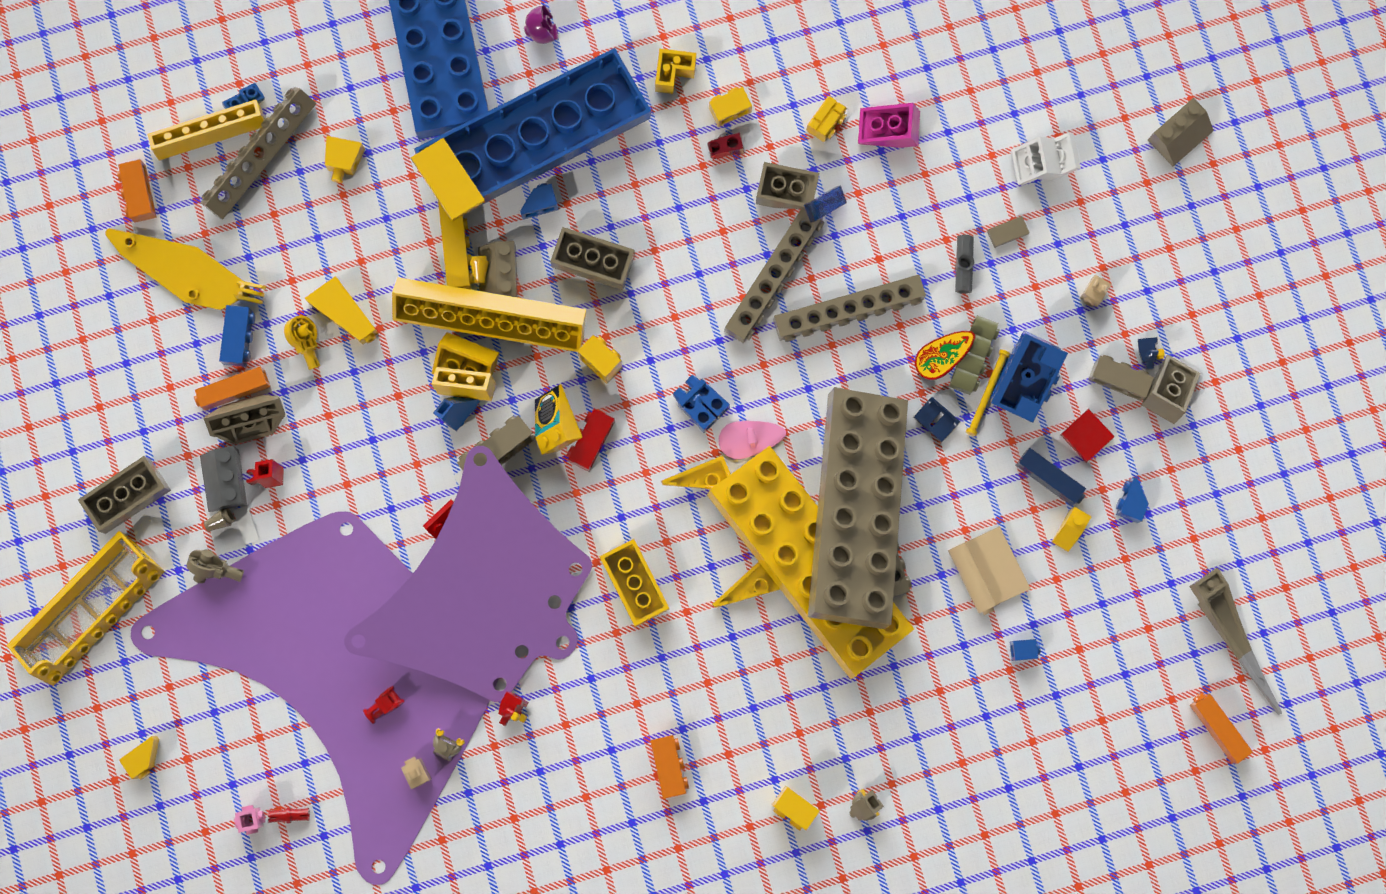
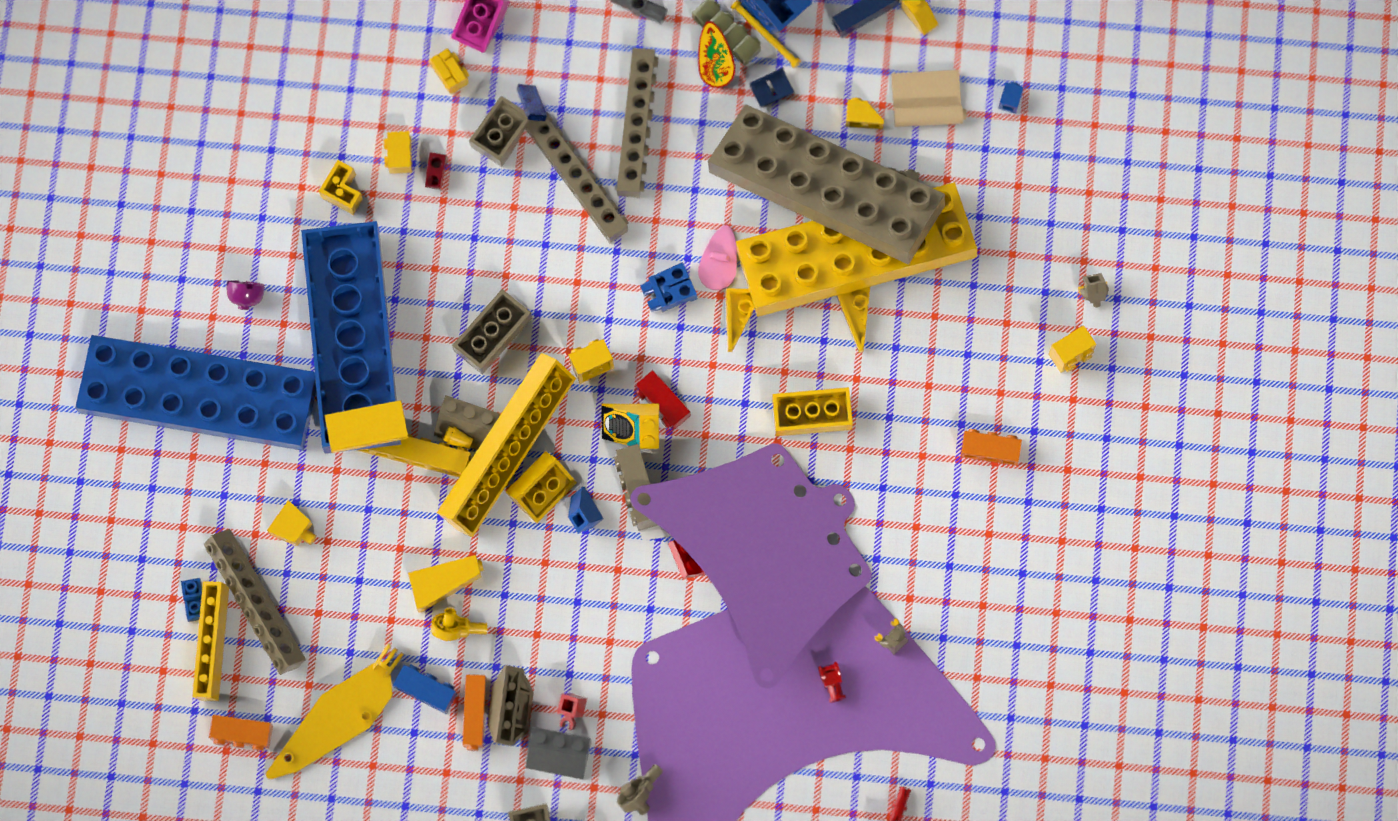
camera: 60 degrees left, 5 degrees down
dark tan cone [204,508,235,532] -> none
white sticker [233,506,259,545] -> none
tan brick [401,757,432,789] -> none
yellow brick [431,367,496,401] -> none
red piece [498,691,529,726] -> none
blue slope [520,183,559,220] -> none
none -> yellow slope [845,98,884,130]

